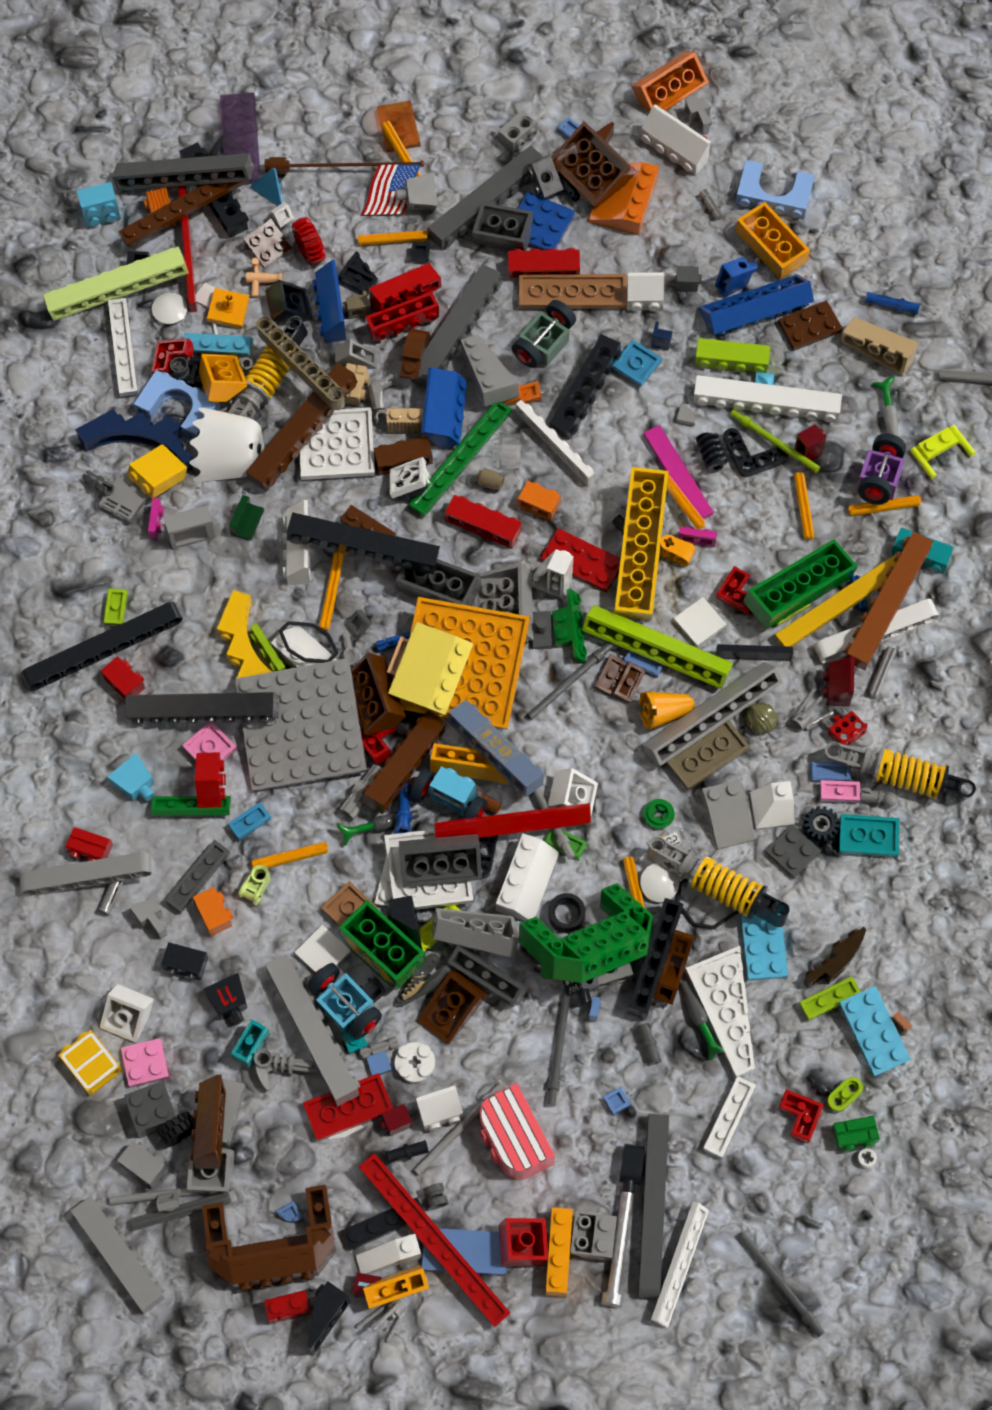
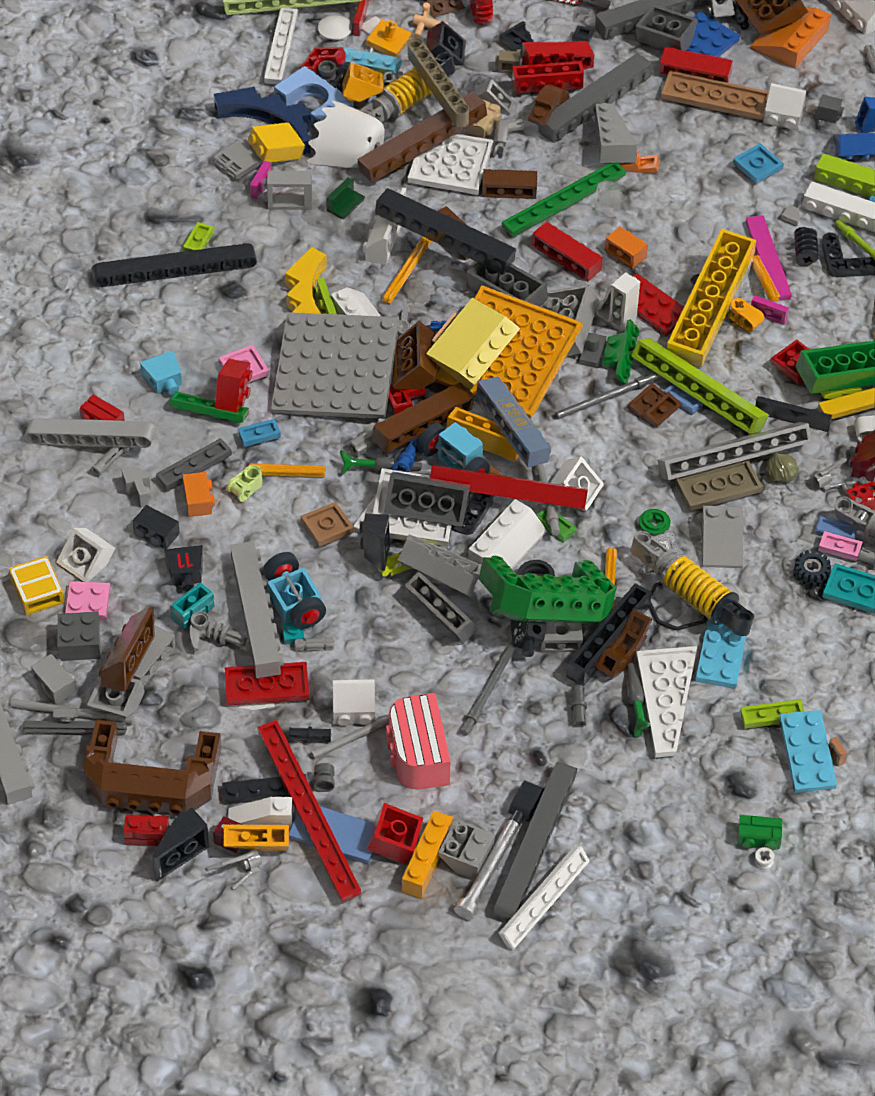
camera: 15 degrees right, 15 degrees down
dark grey pin [82,470,114,495] -> none
red brick [100,656,145,701] -> none
black brick [125,692,279,724] -> none
black tyre [158,1111,196,1147] -> none
medium blue tile [276,1201,304,1223] -> none
black piece [279,621,338,663] -> none
white tile [294,925,351,973] -> none
blue slope [312,260,346,343] -> none
green brick [339,900,426,990] -> none
dark grey plate [346,609,372,637] -> none
light orange axle [358,230,428,245] -> none
black tile [359,976,386,1003] -> none
medium blue tile [366,1051,392,1075] -> none
dark red brick [380,1104,413,1136] -> none
tan brick [387,408,424,434] -> none
white piece [390,457,431,499] -> none
white plate [395,1042,435,1084] -> none
dark grey animal [396,953,450,1005] -> none
reddish brown slope [417,970,488,1044] -> none
blue slope [421,367,467,449] -> none
dark tan brick [476,467,505,491] -> none
brick [512,300,576,368] -> none
white plate [516,400,594,486] -> none
black brick [549,334,622,440] -> none
medium blue tile [589,996,601,1022] -> none
medium blue tile [603,1087,631,1116] -> none
light orange cone [639,691,695,729] -> none
white dish [640,863,679,902] -> none
dark blue panel [651,321,673,350] -> none
white tile [673,597,727,648] -> none
white plate [703,1076,756,1159] -> none
dark grey bar [738,1232,825,1337] -> none
white slope [750,781,795,830] -> none
dark grey plate [765,825,821,879] -> none
red brick [778,1089,824,1144] -> none
dark brown slope [803,927,866,989] -> none
lime plate [827,1077,863,1113] -> none

